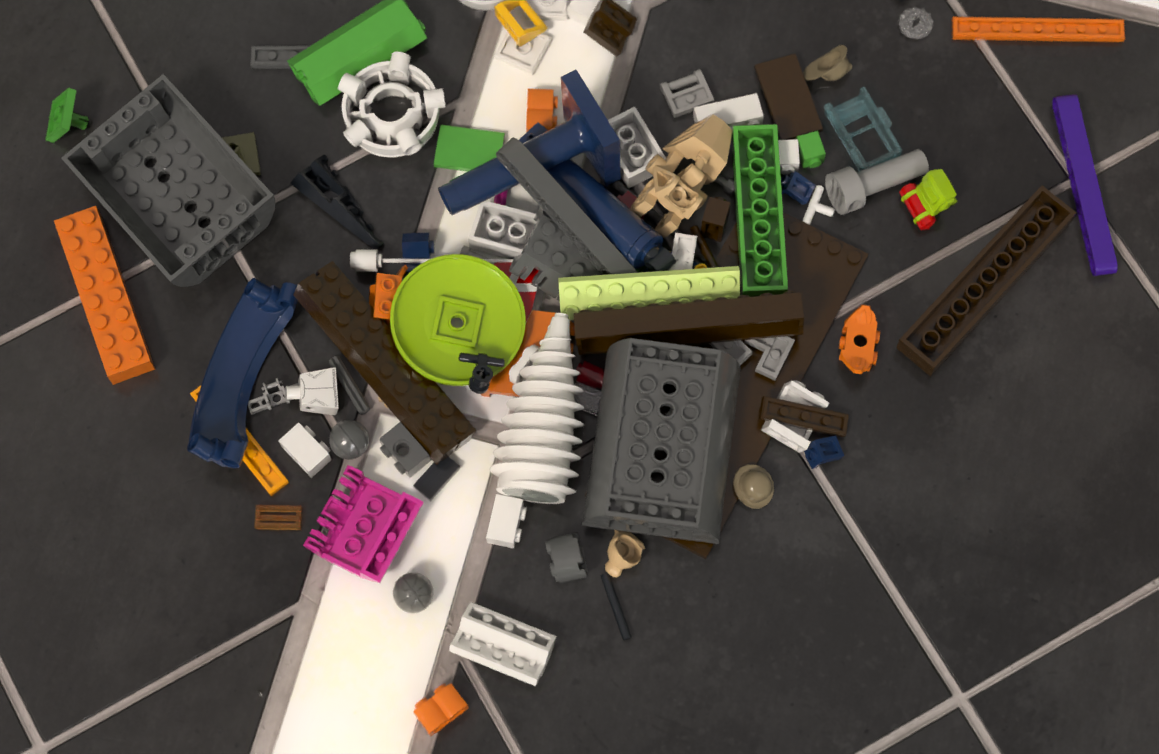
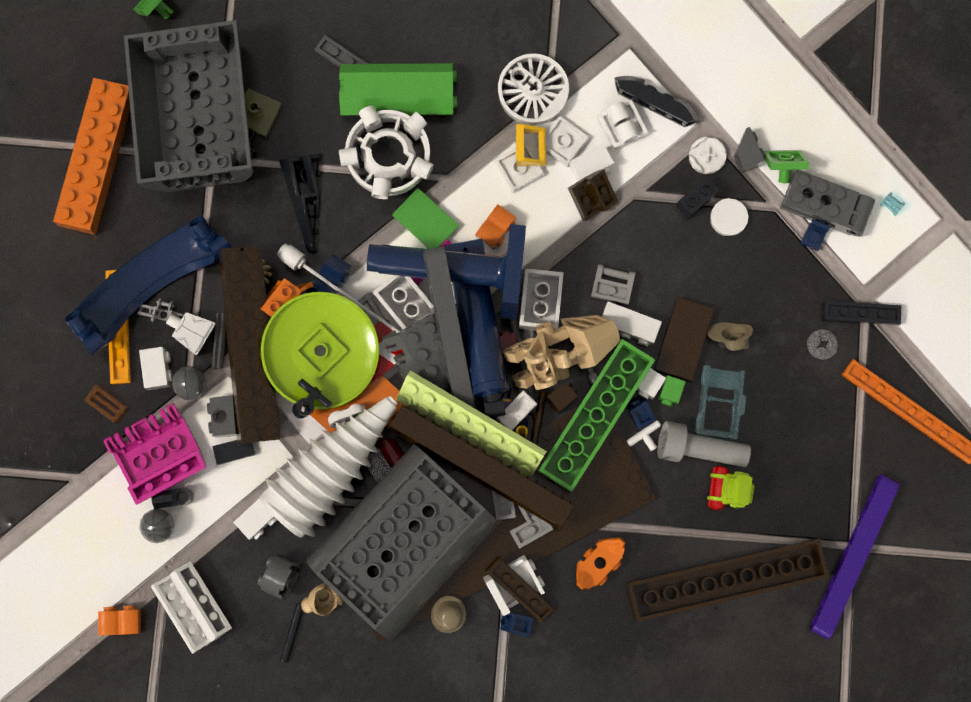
camera: 30 degrees right, 10 degrees up
none -> black piece [151,488,194,509]

